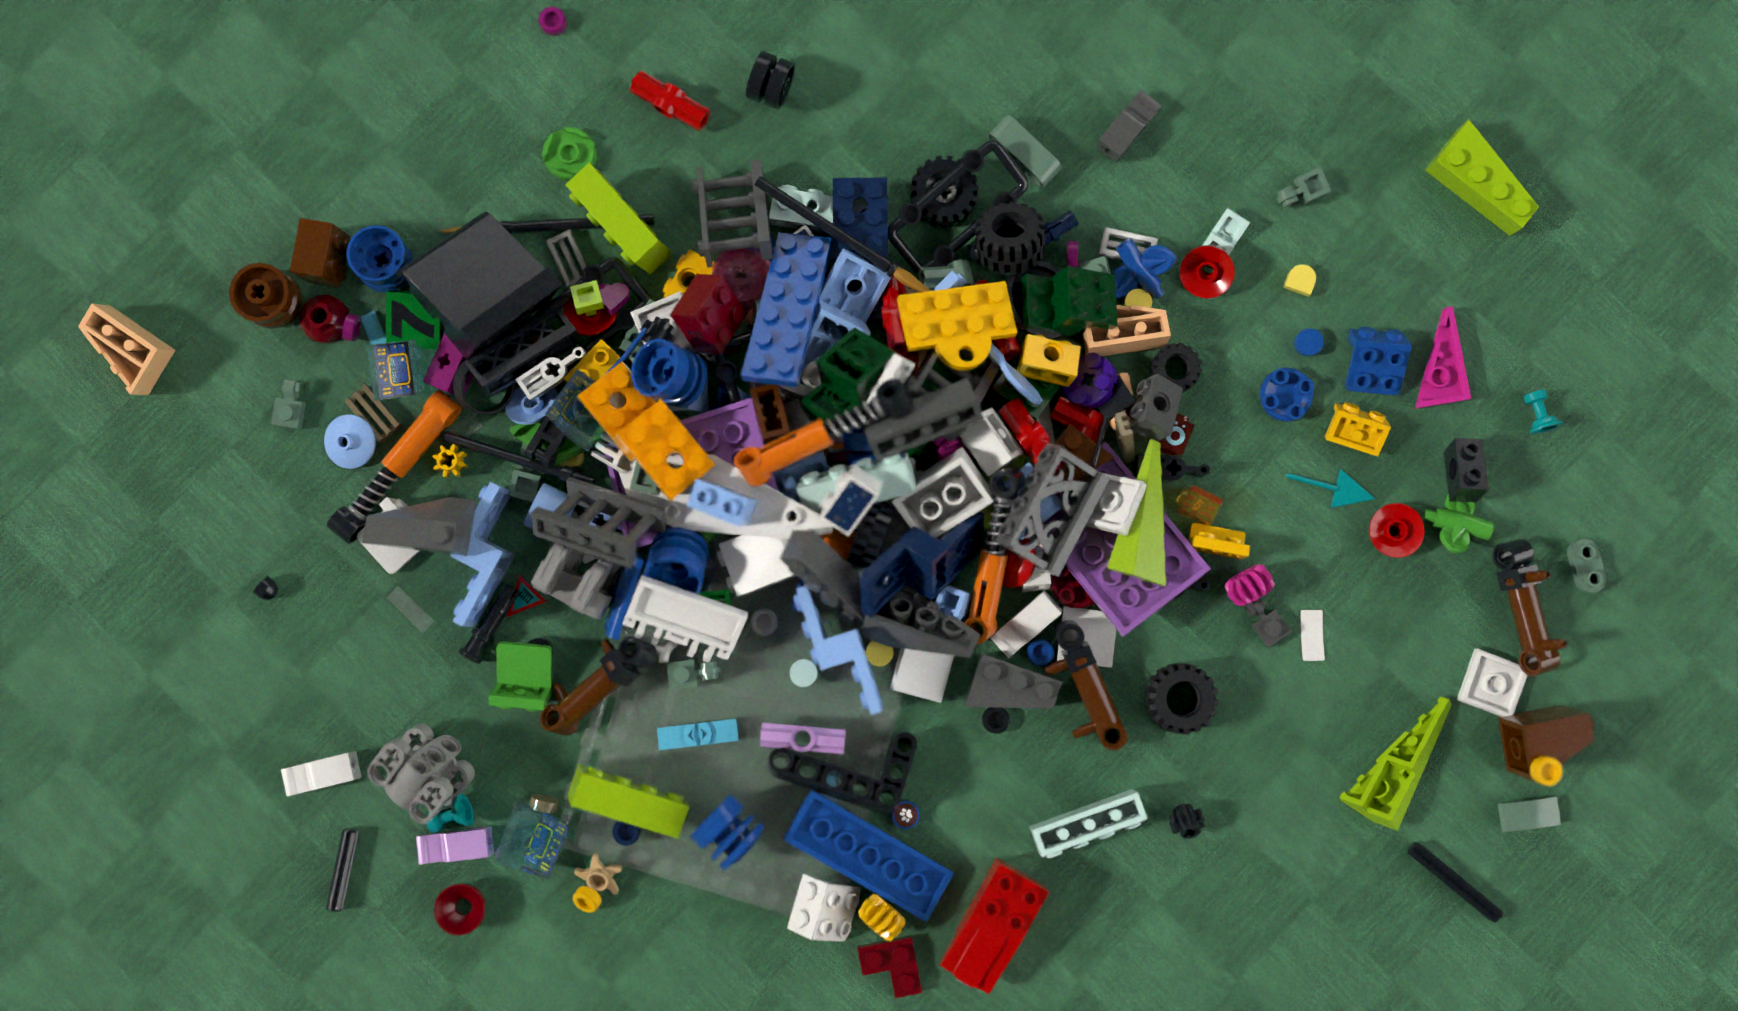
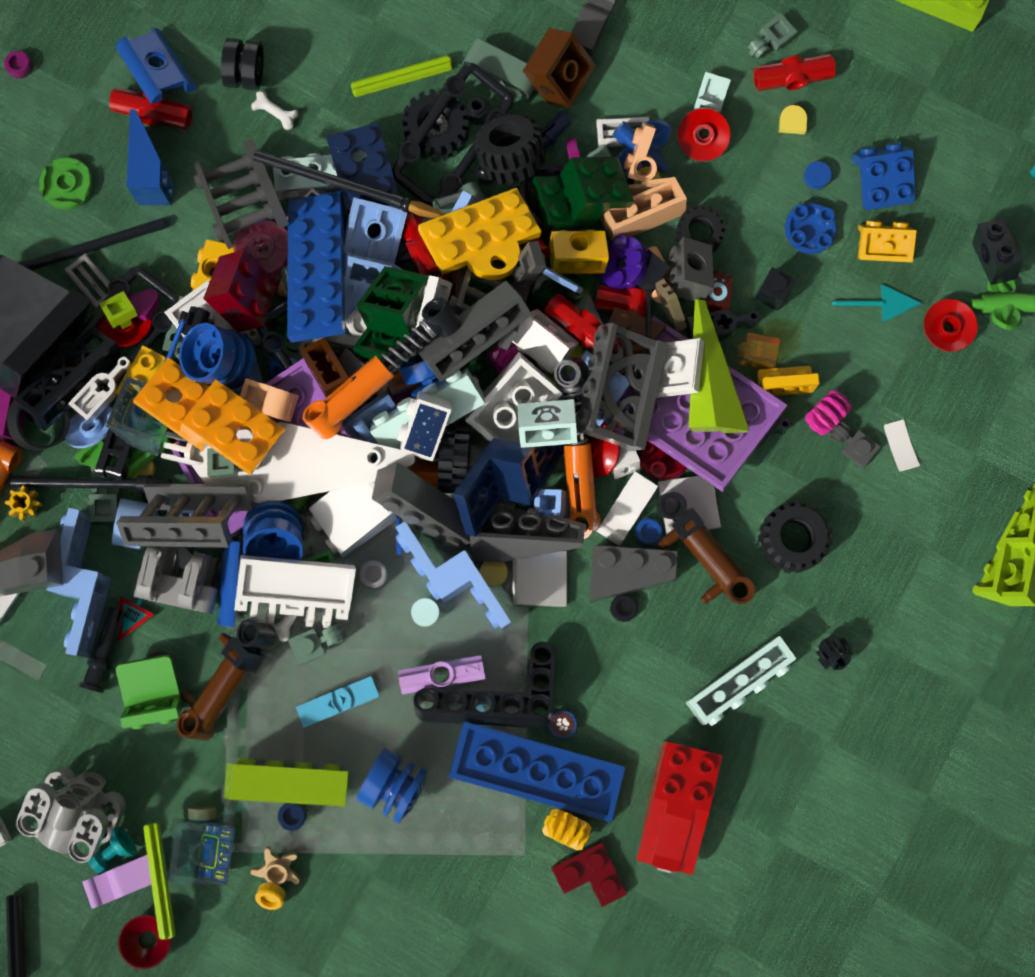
camera: 25 degrees left, 5 degrees down
lime wedge [565,163,673,275] -> none
light blue brick [687,479,758,526] -> none
white bracket [787,874,861,942] -> none
dark pink wing [1415,306,1471,409] -> none
none -> blue piece [116,28,197,105]
none -> blue slope [127,109,175,205]
none -> lime axle [143,823,176,940]
none -> light nougat plate [240,378,299,422]
none -> white piece [251,91,298,130]
none -> lime axle [351,55,452,97]
none -> black pin [466,97,488,125]
none -> dark grey plate [513,242,546,287]
none -> light aqua brick [517,399,577,448]
none -> reddish brown brick [522,28,596,109]
none -> light nougat plate [623,122,657,181]
none -> red piece [753,54,836,91]
none -> black brick [754,267,796,311]

